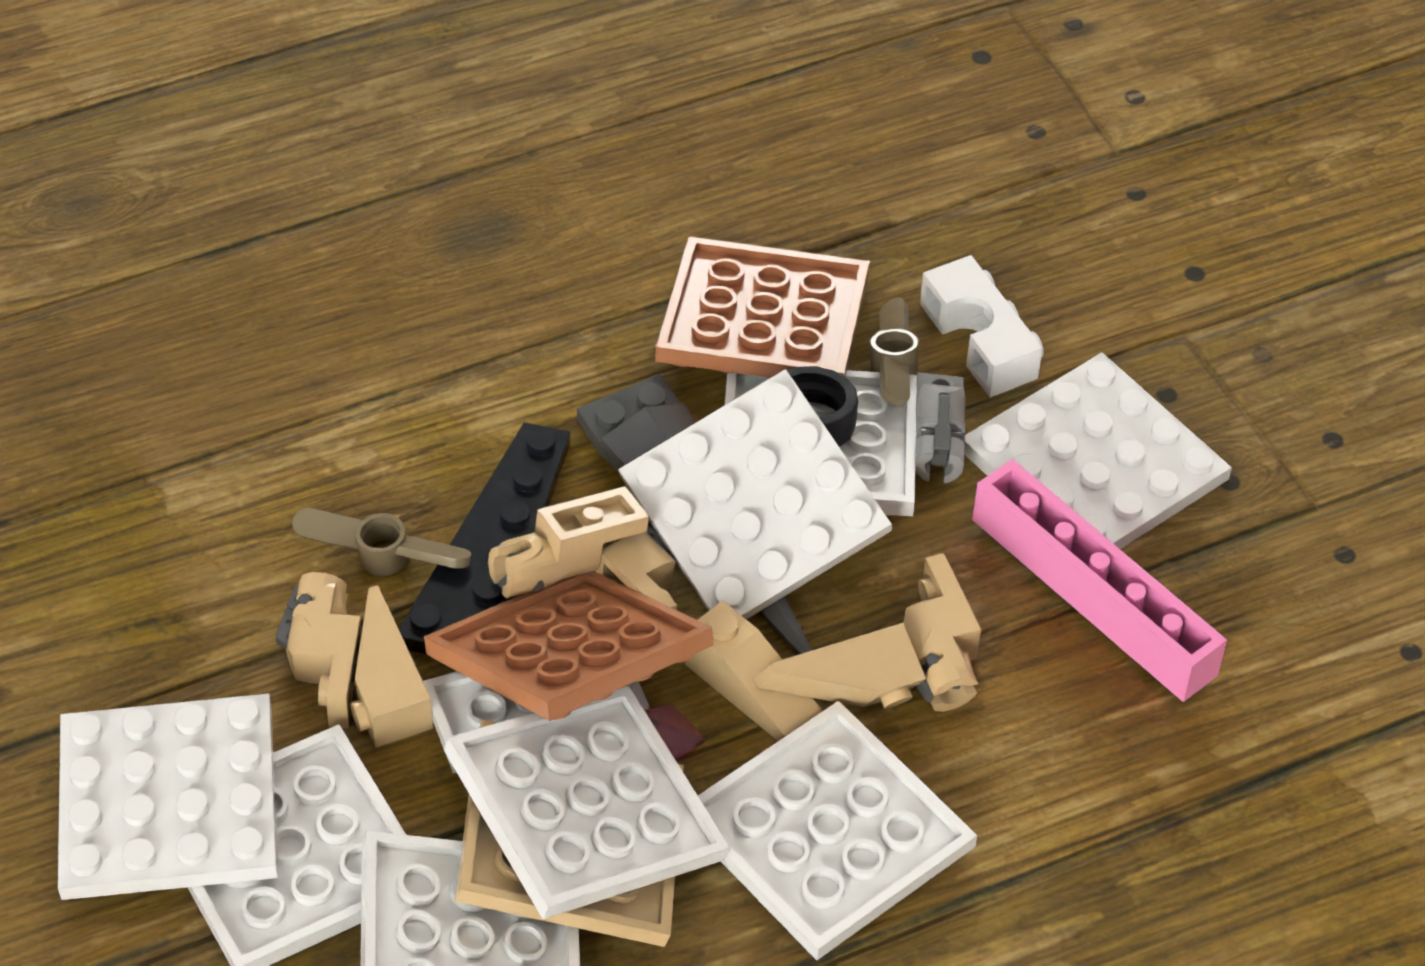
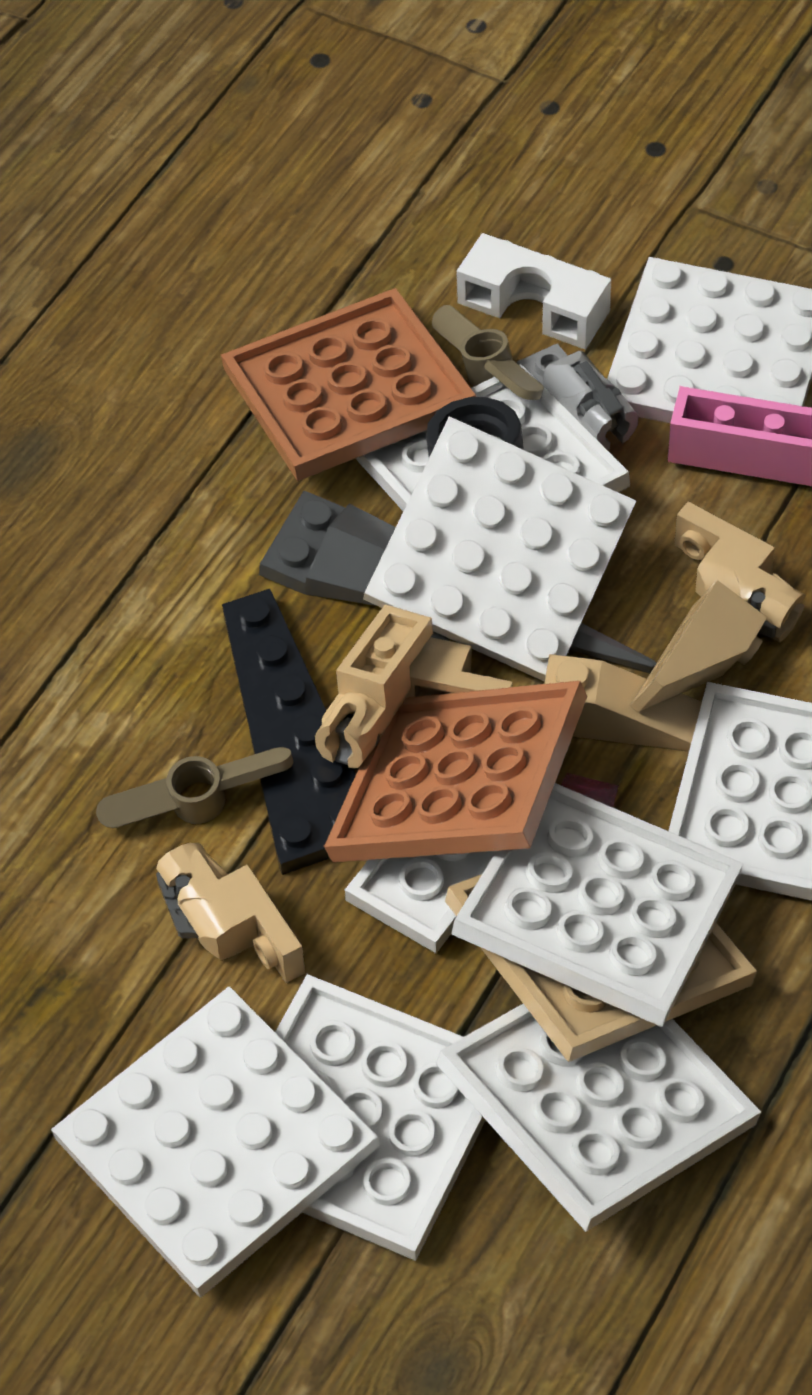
camera: 30 degrees left, 5 degrees up
tan slope [350,585,433,748] -> none

